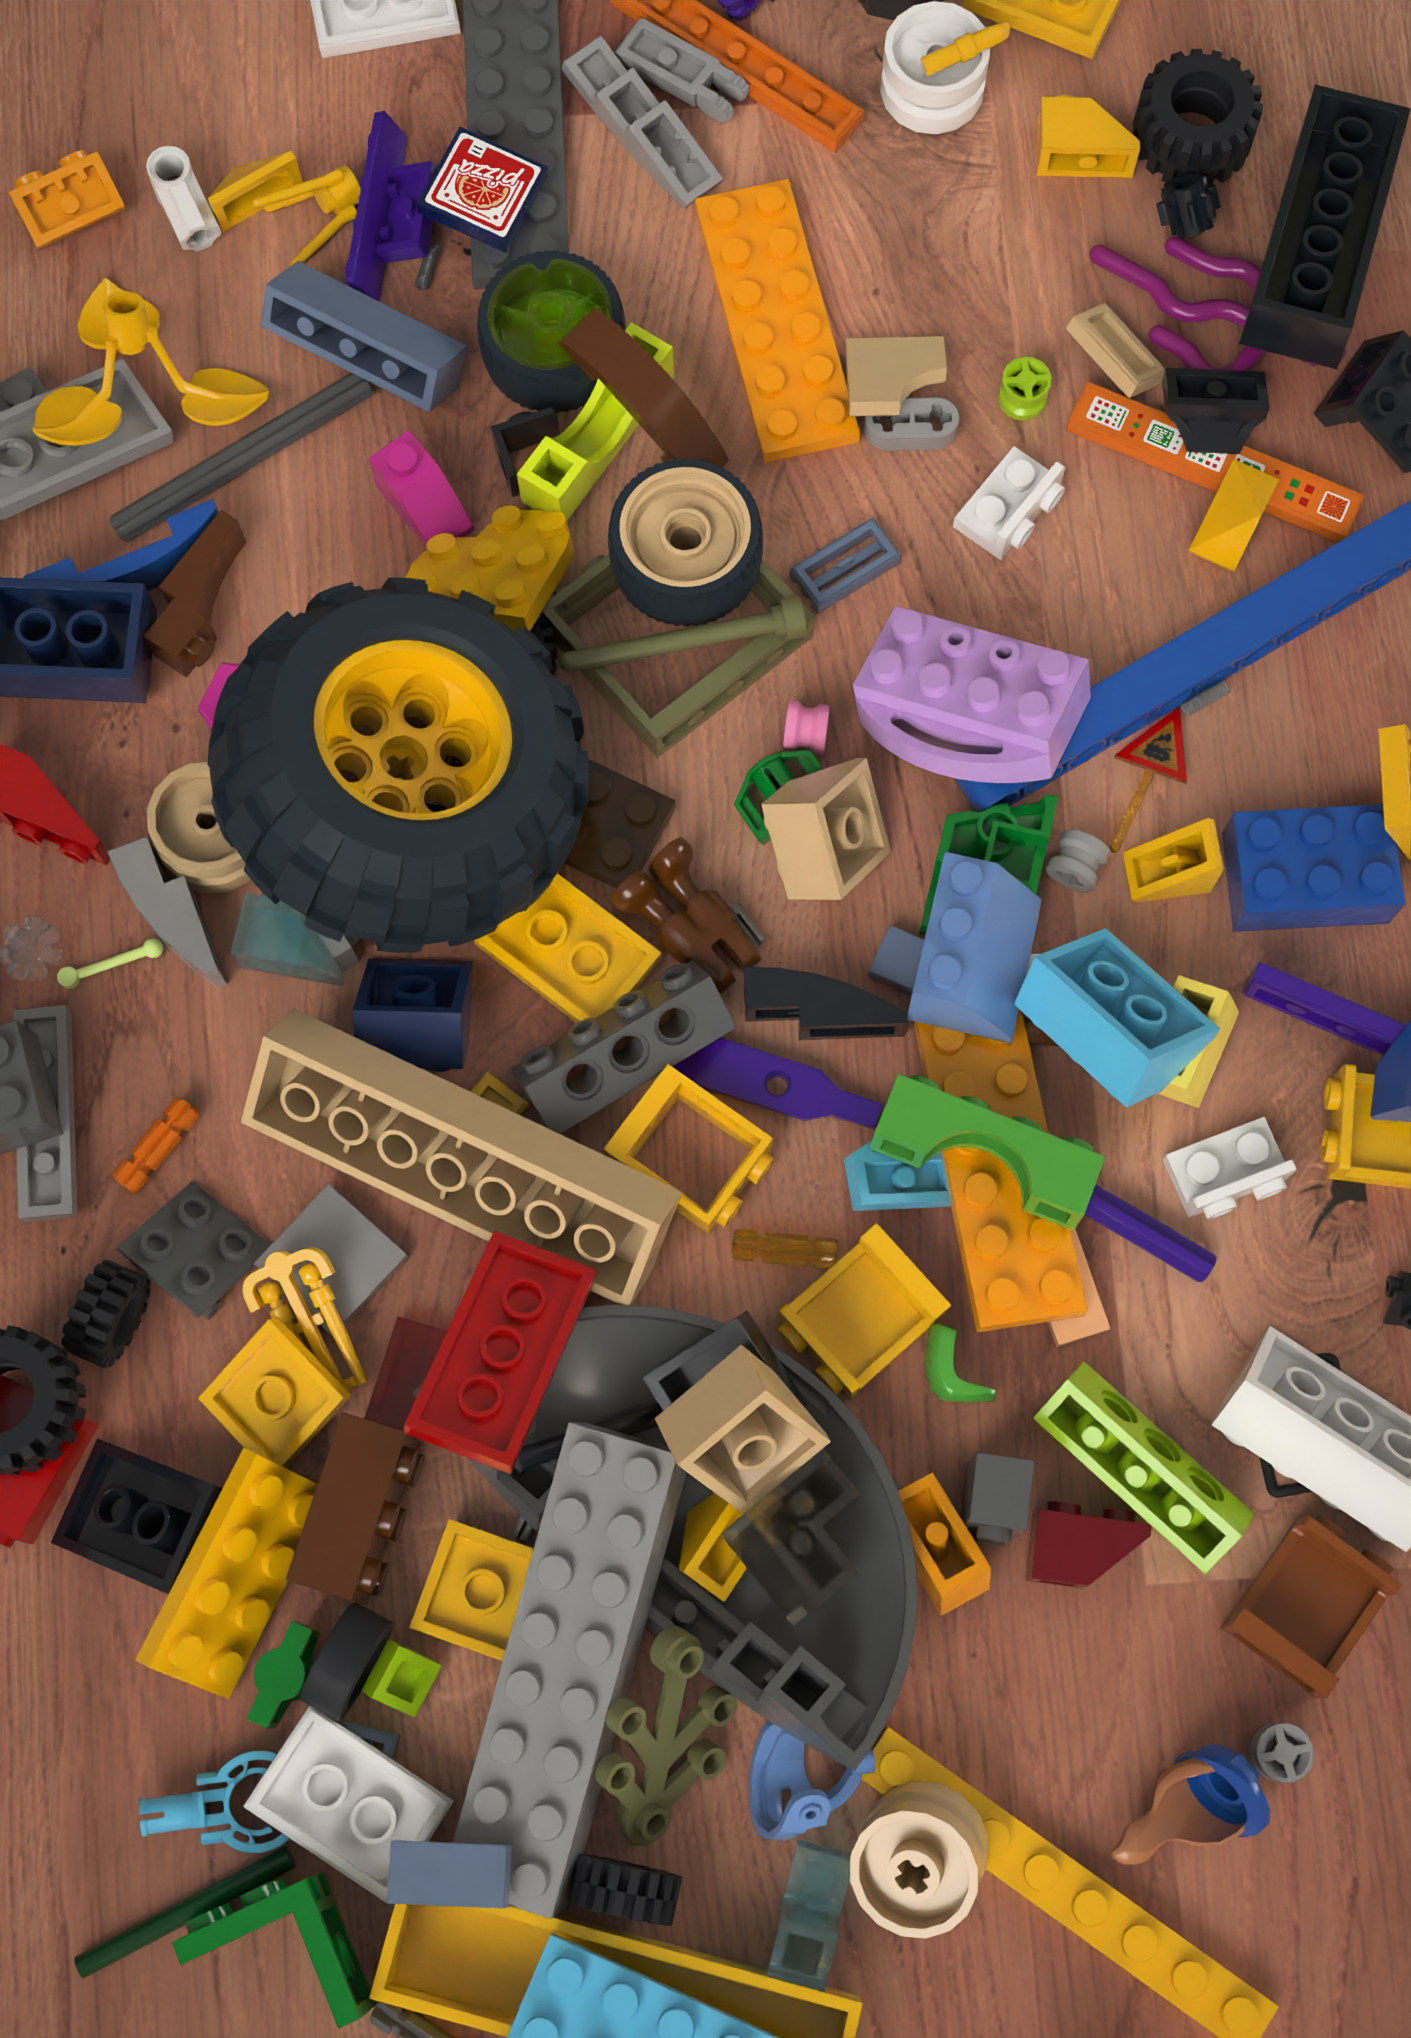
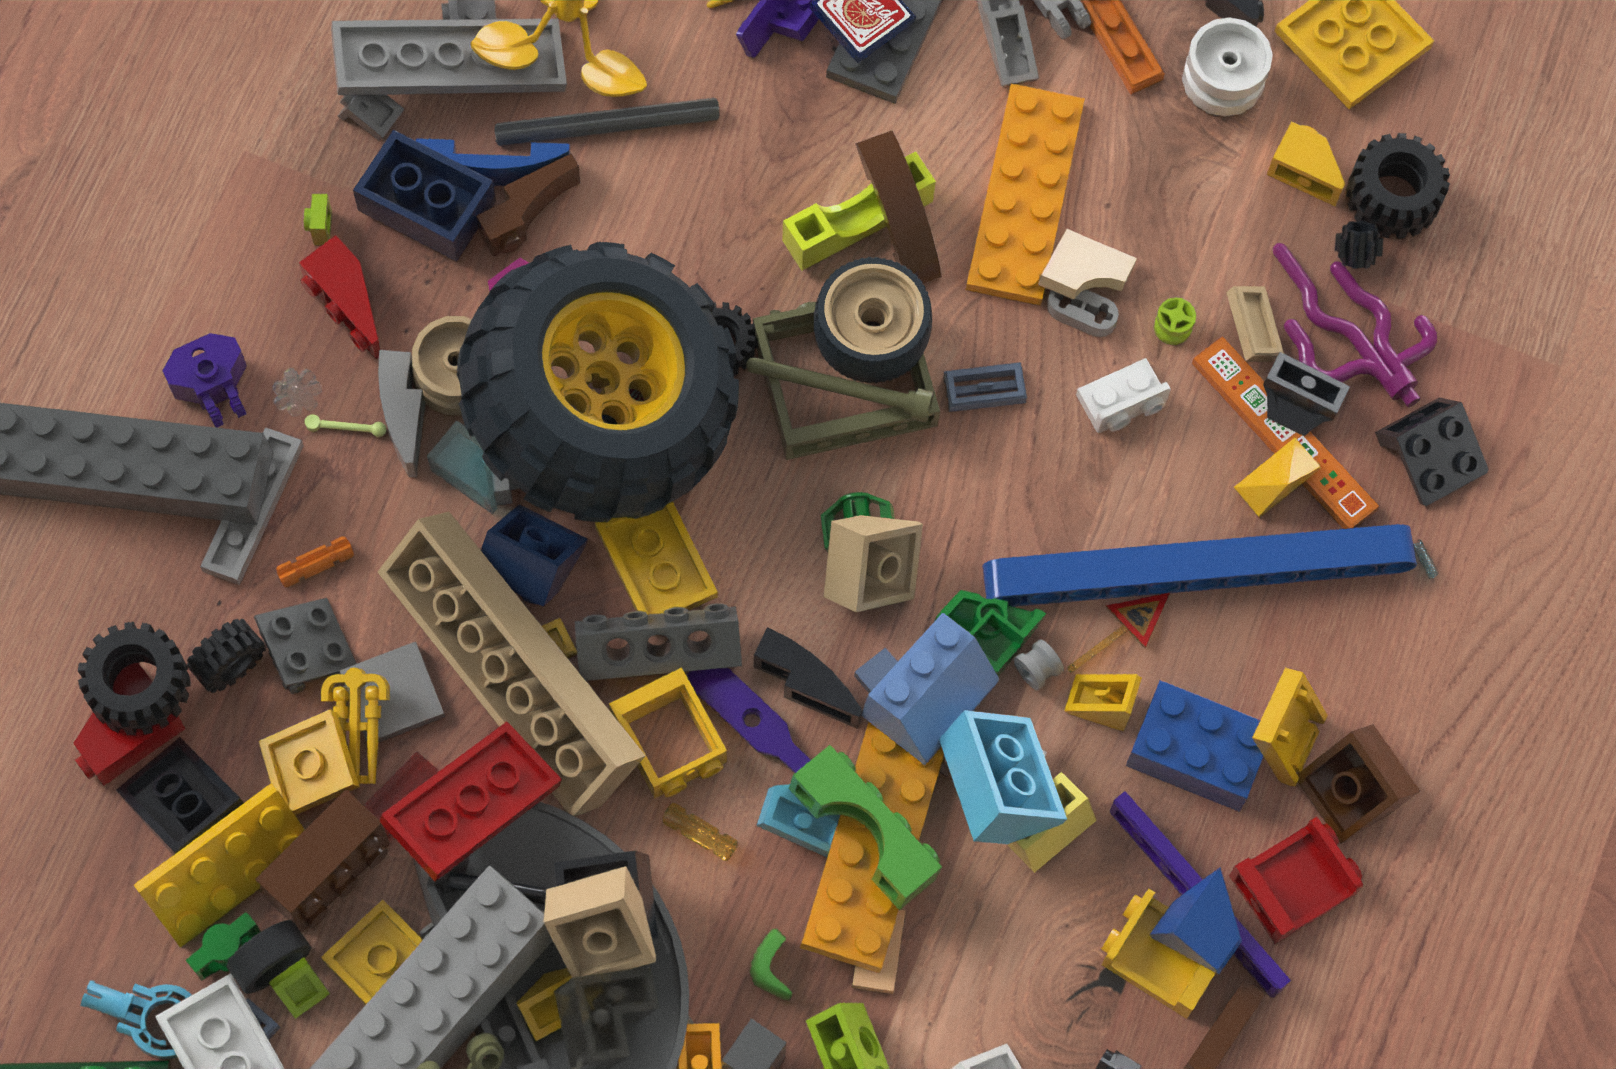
camera: 20 degrees right, 5 degrees down
sand blue brick [261,261,467,412] -> none
dark pink slope [368,431,475,547] -> none
yellow plate [405,505,575,631] -> none
dark grey leg [415,243,441,290] -> none
wheel [477,250,626,413] -> none
black bracket [491,407,560,497] -> none
dark brown plate [564,759,676,888] -> none
reddish brown piece [610,837,761,994] -> none
light grey piece [730,903,765,948] -> none
yellow panel [777,1223,951,1400] -> none
bright pink wheel [783,700,830,755] -> none
lavender piece [853,606,1091,783] -> none
yellow piece [920,22,1010,77] -> none
dark purple axle [1084,1184,1217,1283] -> none
white bracket [1162,1117,1297,1220] -> none
light grey leg [1181,680,1232,716] -> none
black brick [1239,84,1411,370] -> none

